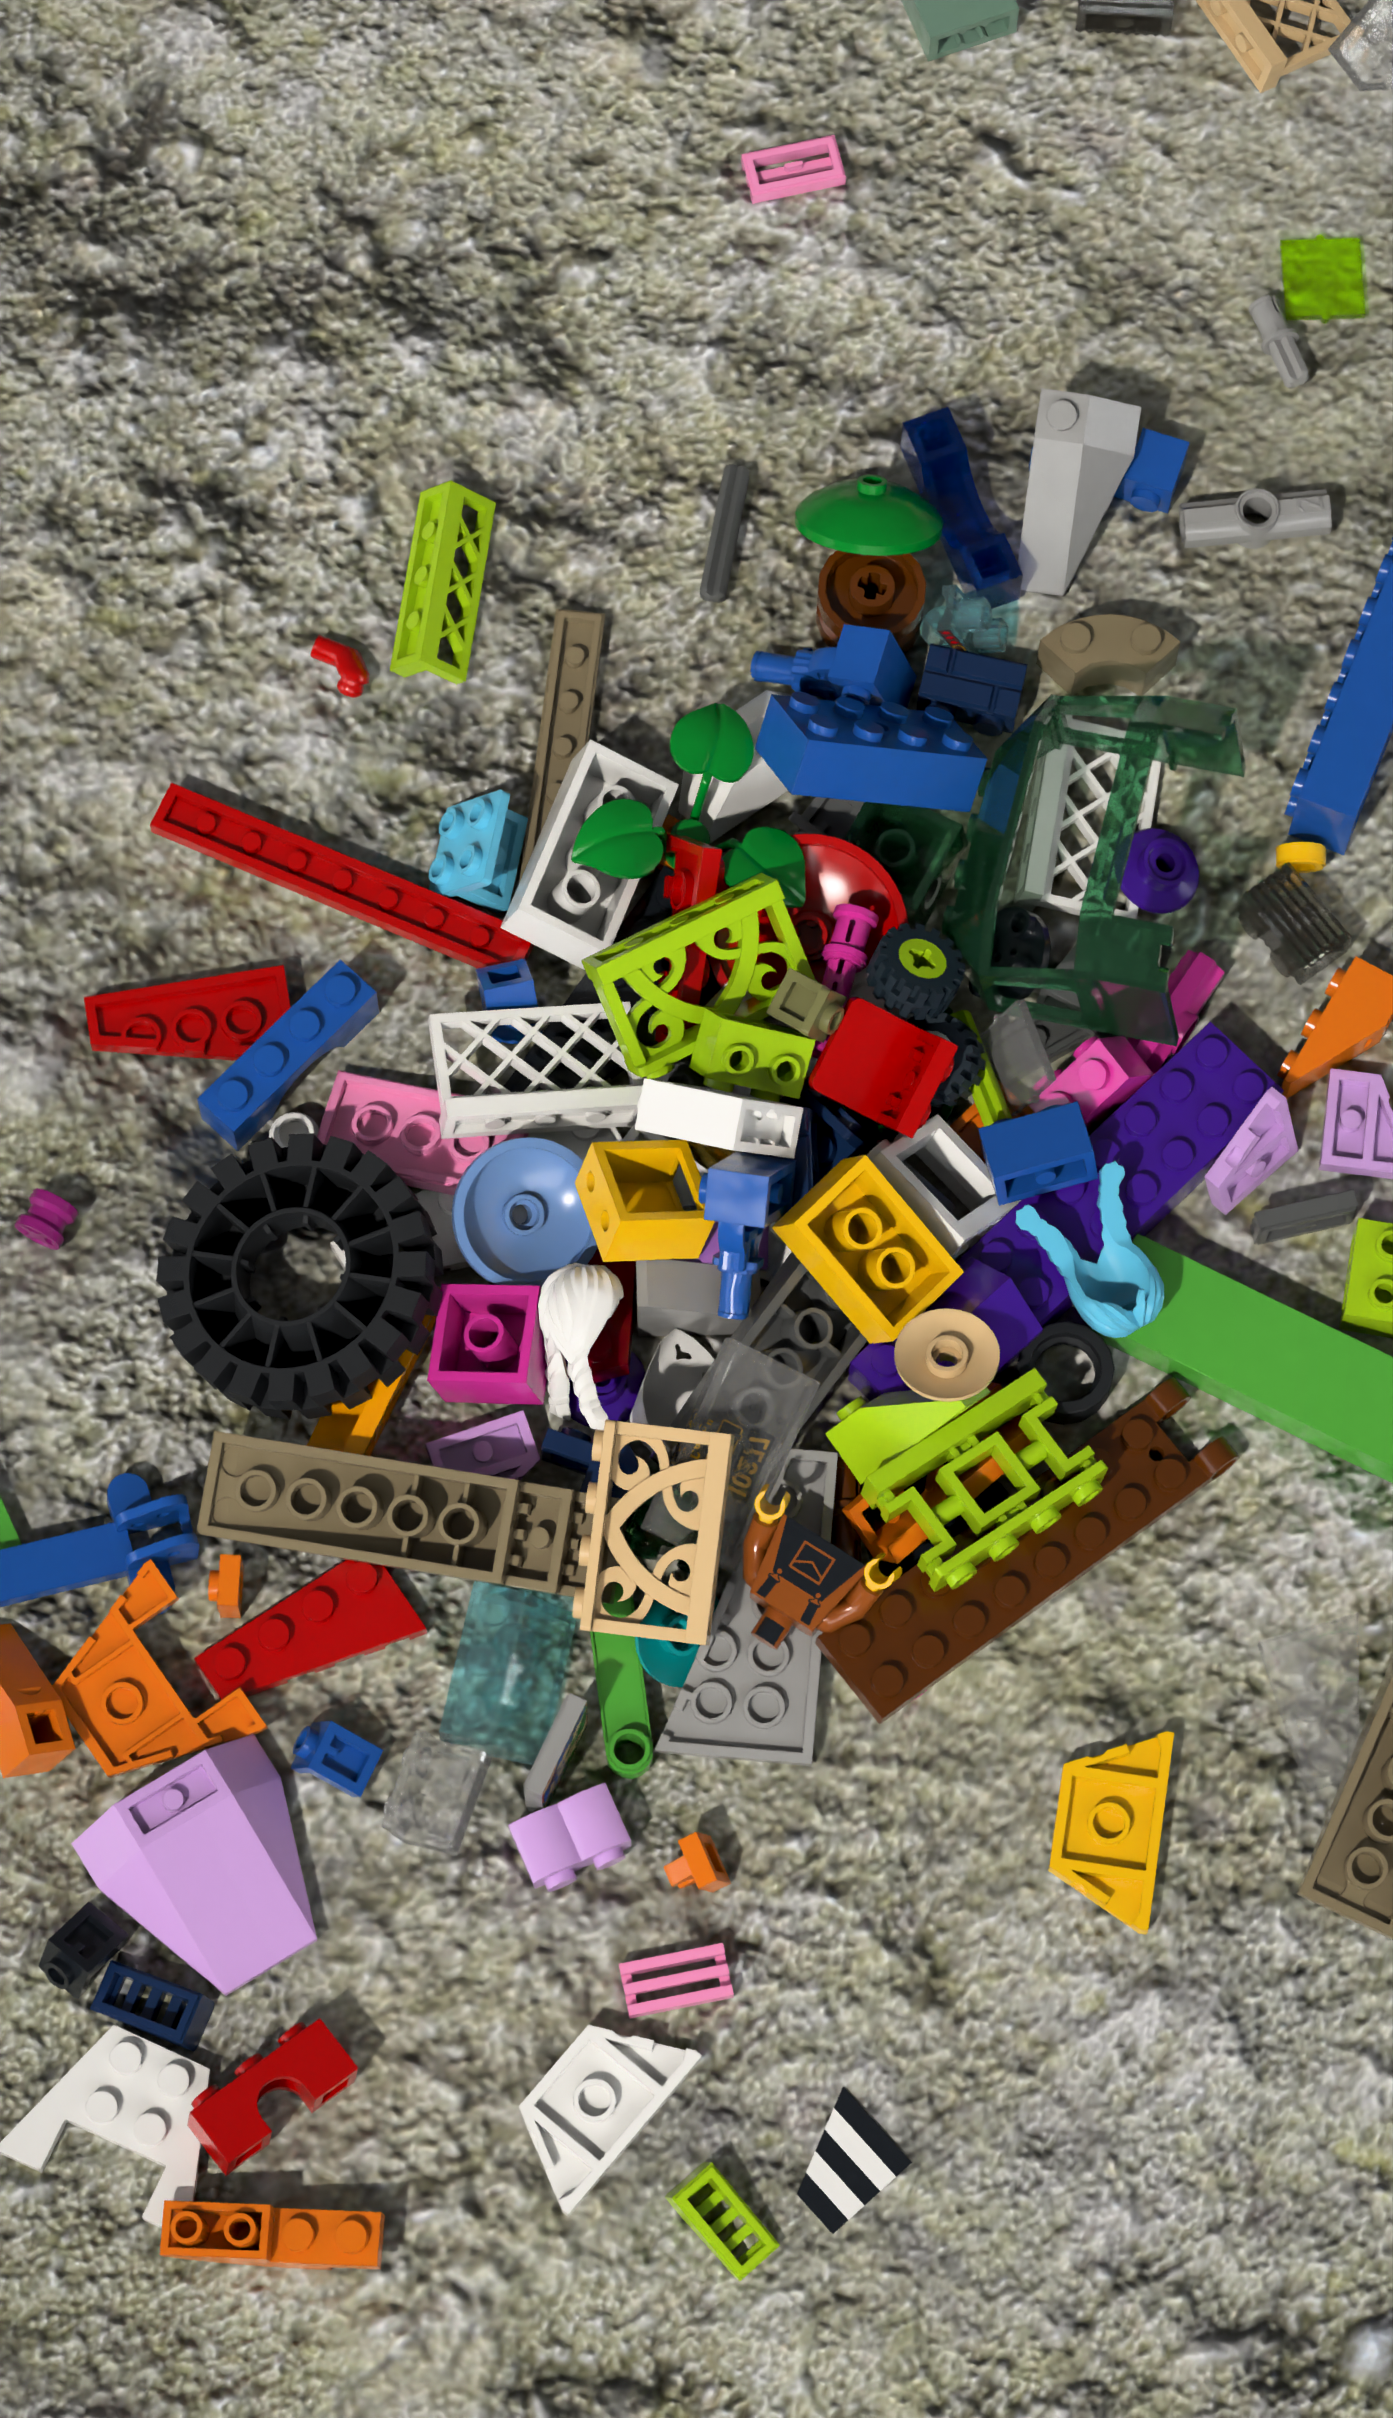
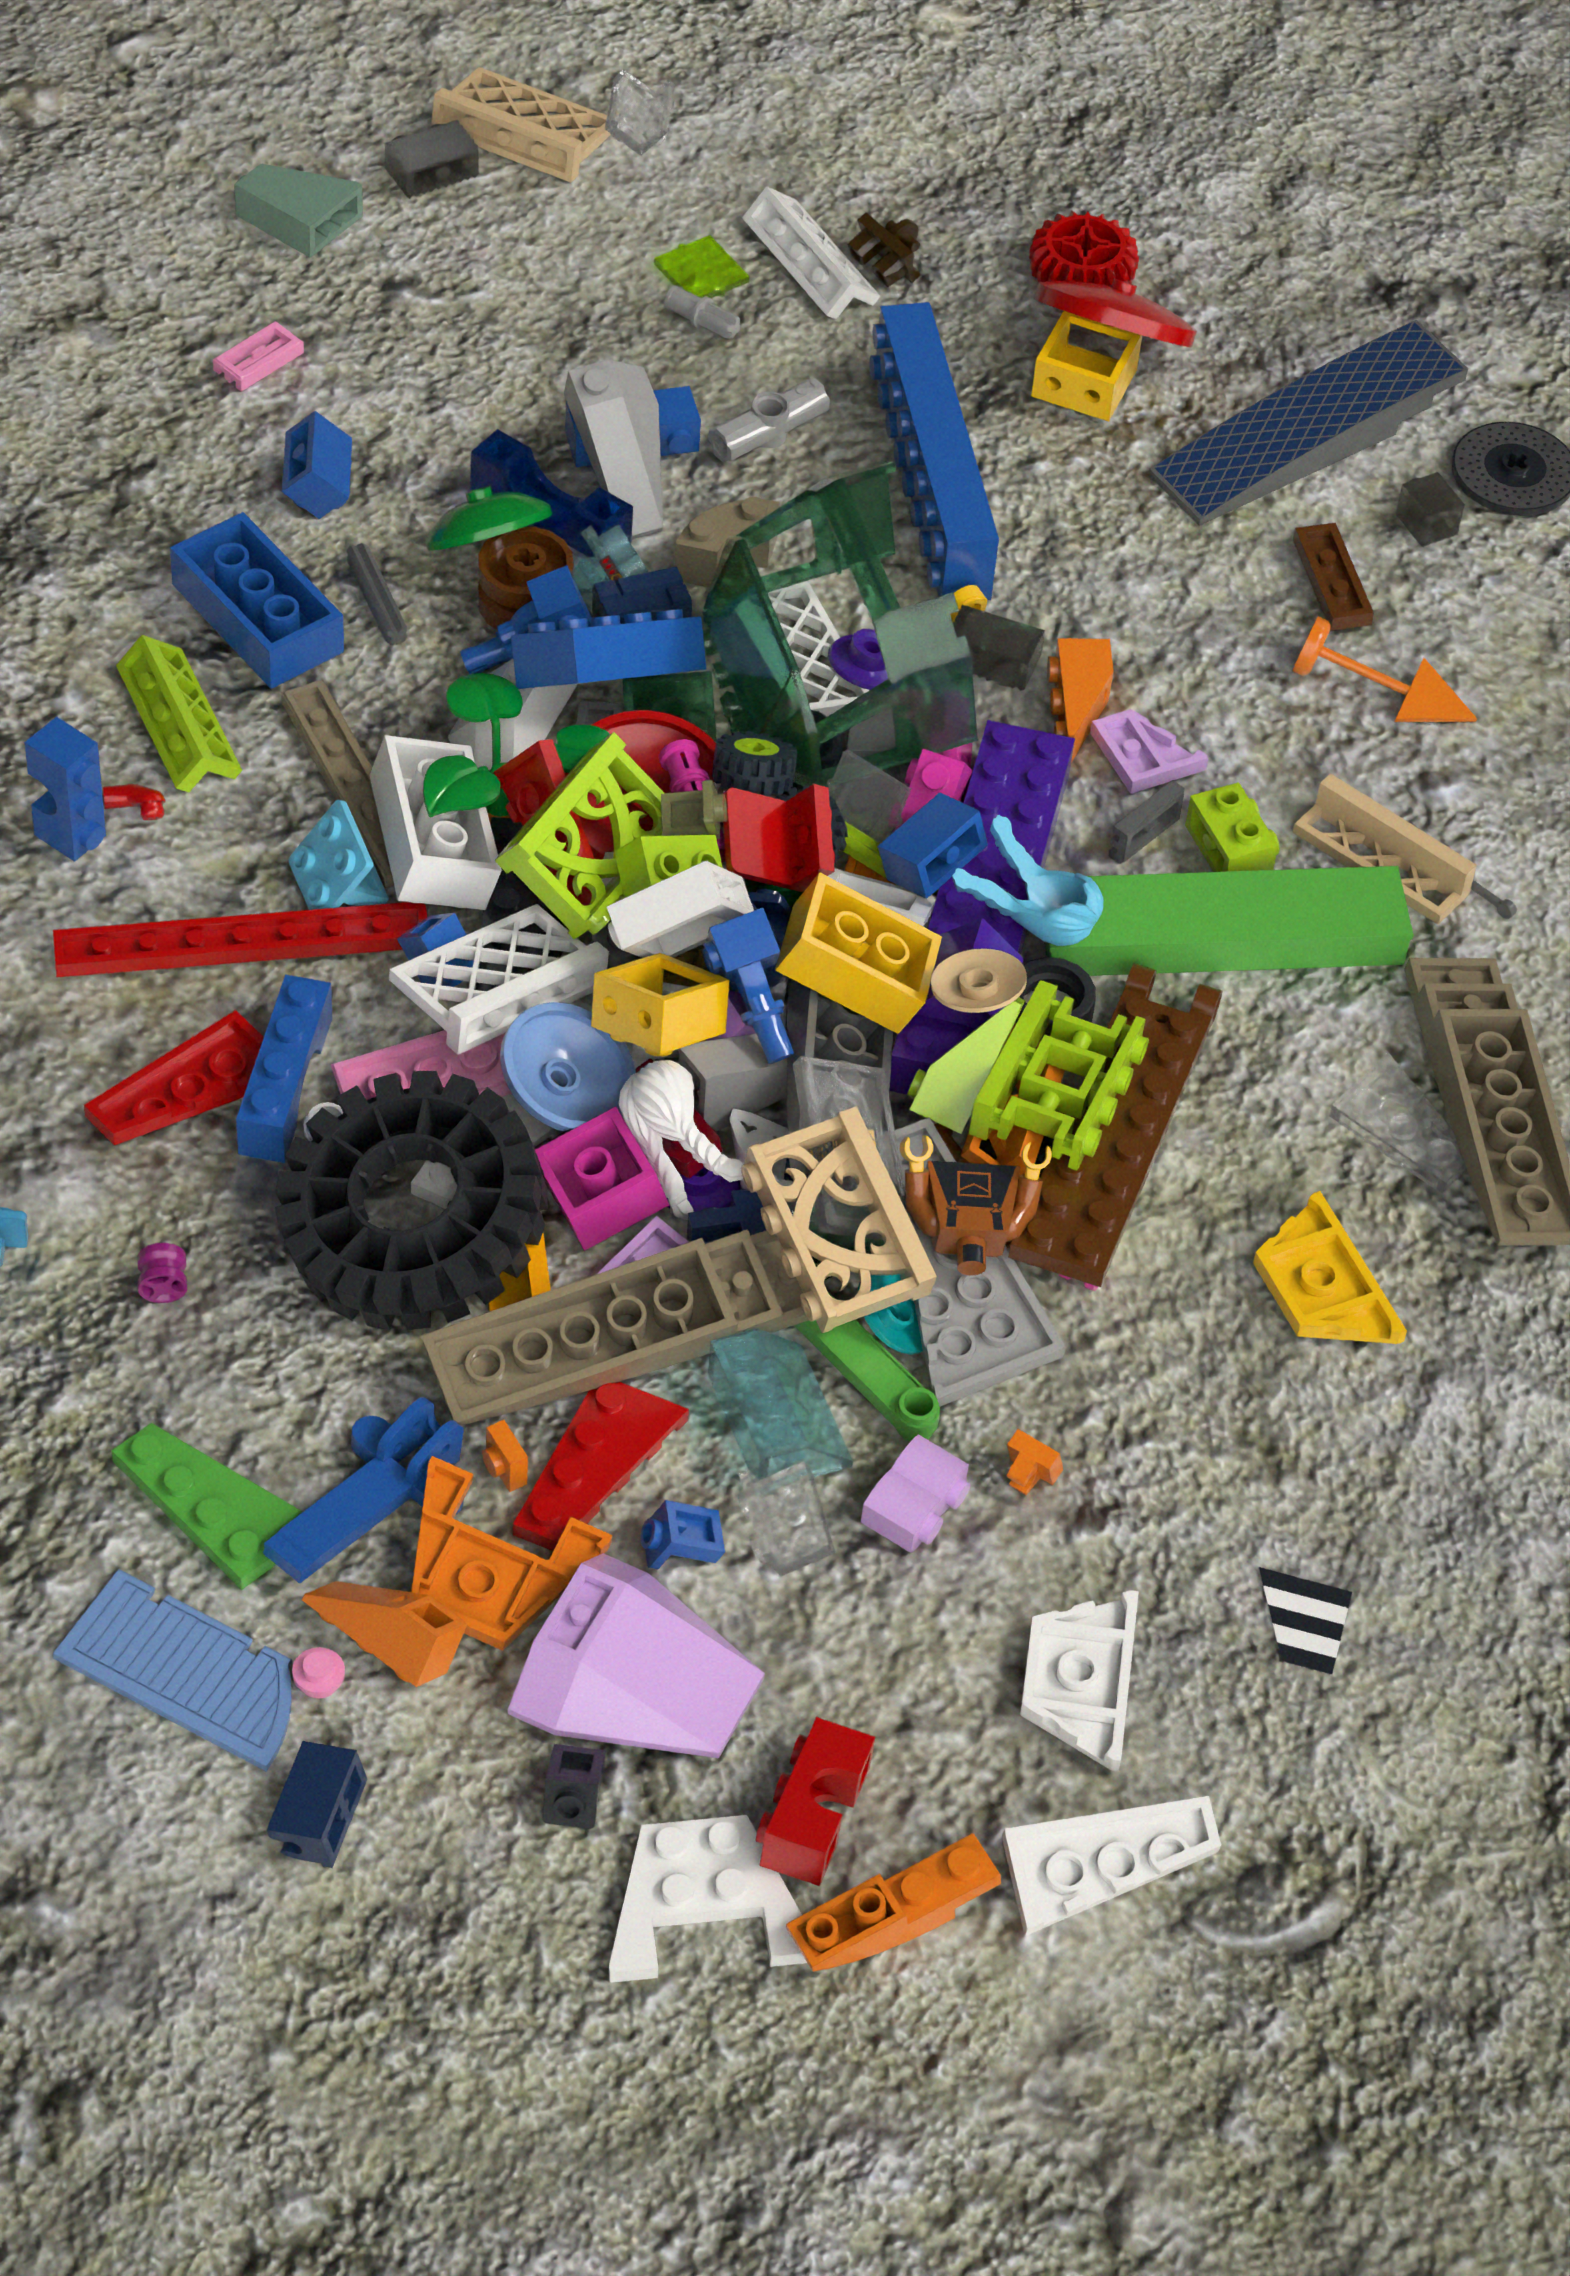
camera: 35 degrees left, 20 degrees down
dark blue slope [90,1960,215,2051] -> none
light grey tile [523,1693,588,1813] -> none
bright pink tile [619,1943,734,2019] -> none
lime slope [665,2162,780,2281] -> none
lavender wing [1204,1087,1299,1215] -> none
none -> blue arch [24,716,106,862]
none -> blue brick [170,512,344,689]
none -> blue brick [282,411,352,519]
none -> white wing [1002,1796,1221,1936]

